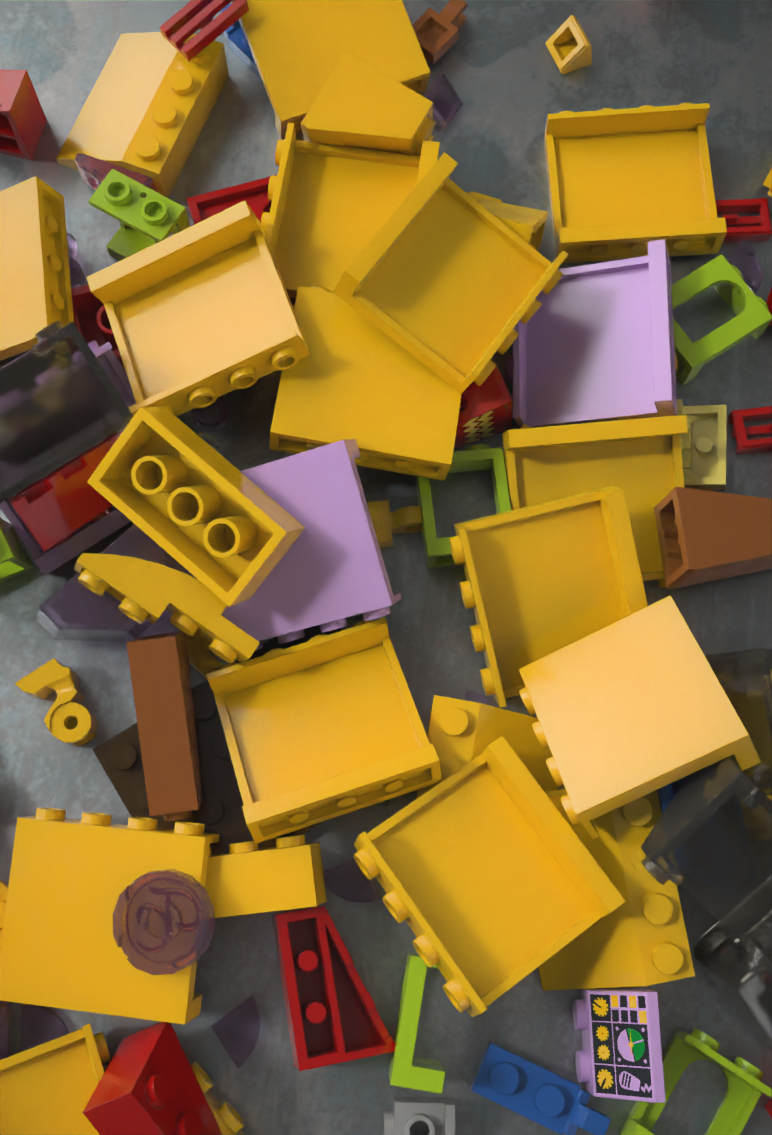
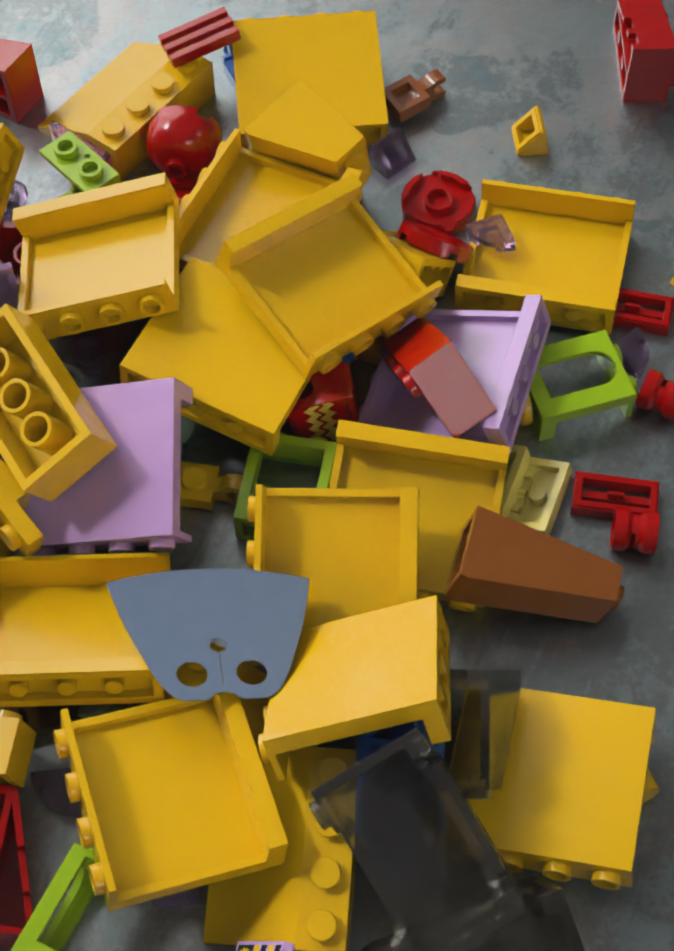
camera: 20 degrees right, 15 degrees down
none -> sand blue piece [106,568,309,701]
none -> red cylinder [146,105,222,179]
none -> wedge [382,316,497,438]
none -> red tile [397,220,474,263]
none -> red tile [400,170,476,235]
none -> tile [465,214,516,252]

